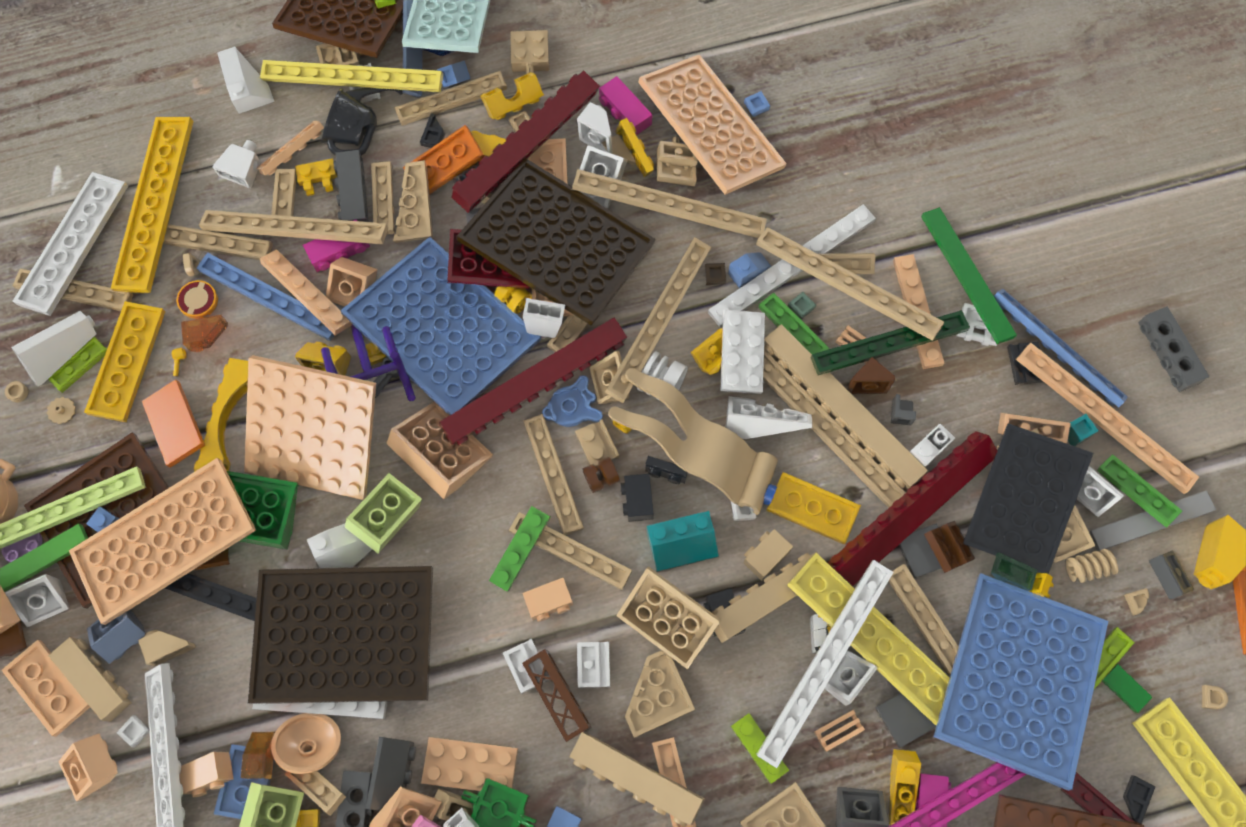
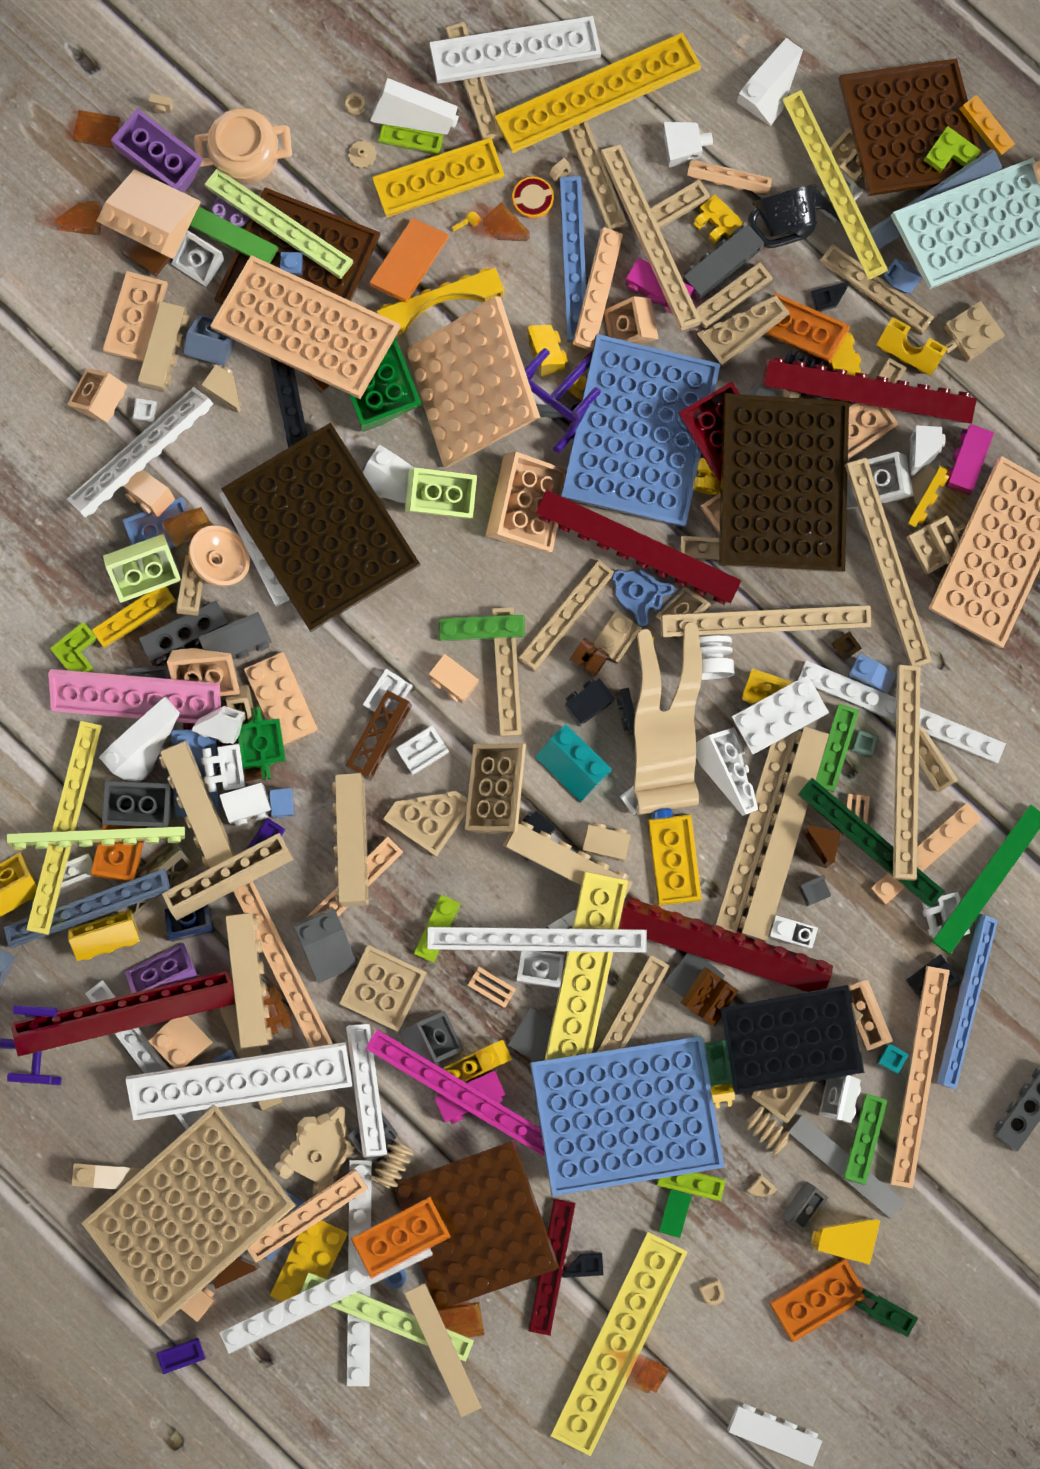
camera: 55 degrees right, 10 degrees up
white torso [523,298,565,339] -> none

